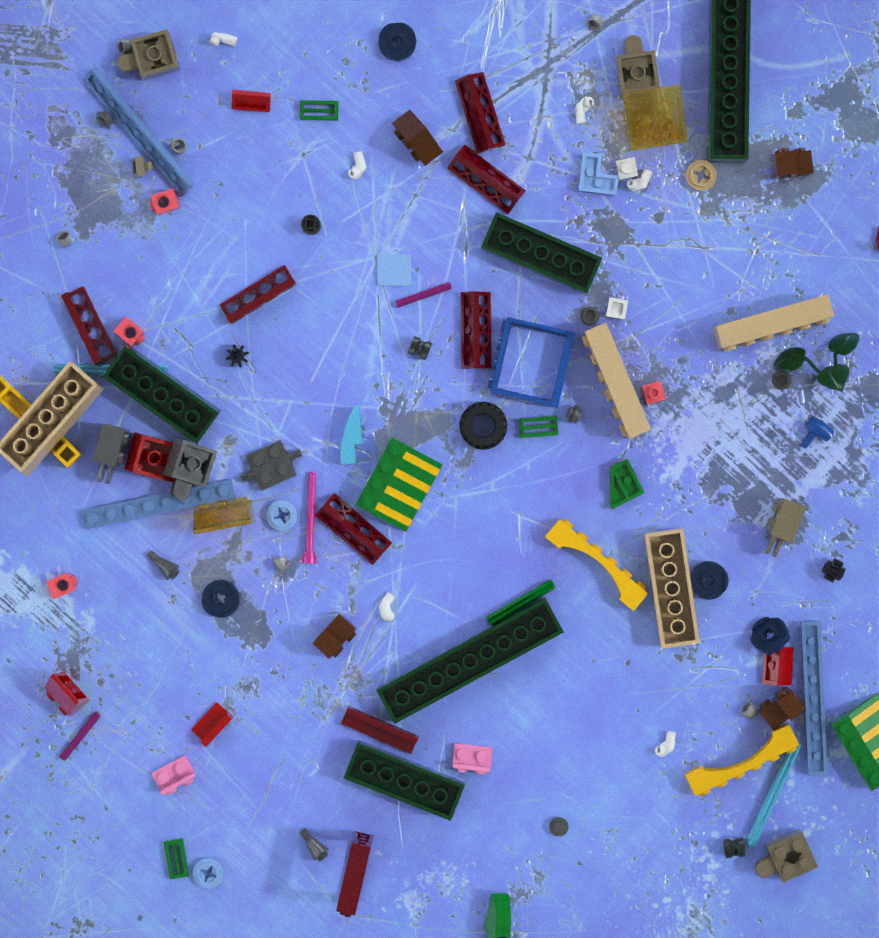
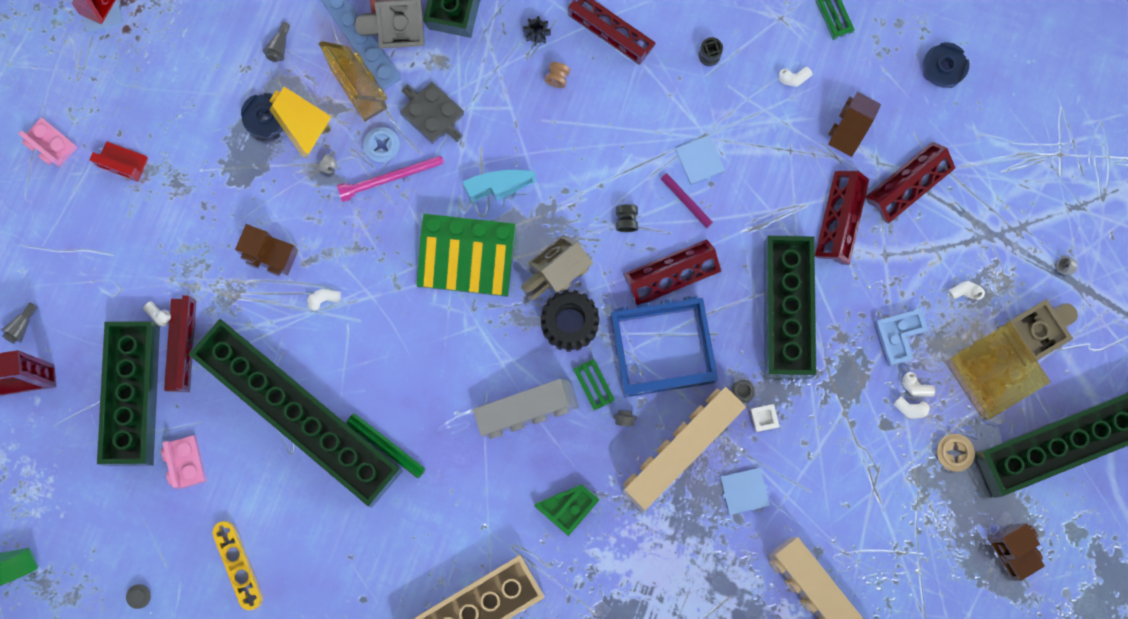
camera: 70 degrees right, 10 degrees down
magenta bar [59,712,101,761] -> none
dark red fence [315,493,392,565] -> none
yellow arch [545,519,648,611] -> none
white plate [615,157,638,180] -> none
coral brick [641,381,666,405] -> none
none -> white arm [143,301,171,327]
none -> yellow beam [212,521,263,610]
none -> yellow slope [269,87,332,158]
none -> light grey wedge [473,379,580,439]
none -> dark tan brick [521,235,593,300]
none -> medium nougat wheel [544,62,571,88]
none -> light blue piece [720,468,770,515]
none -> white arm [893,396,930,419]

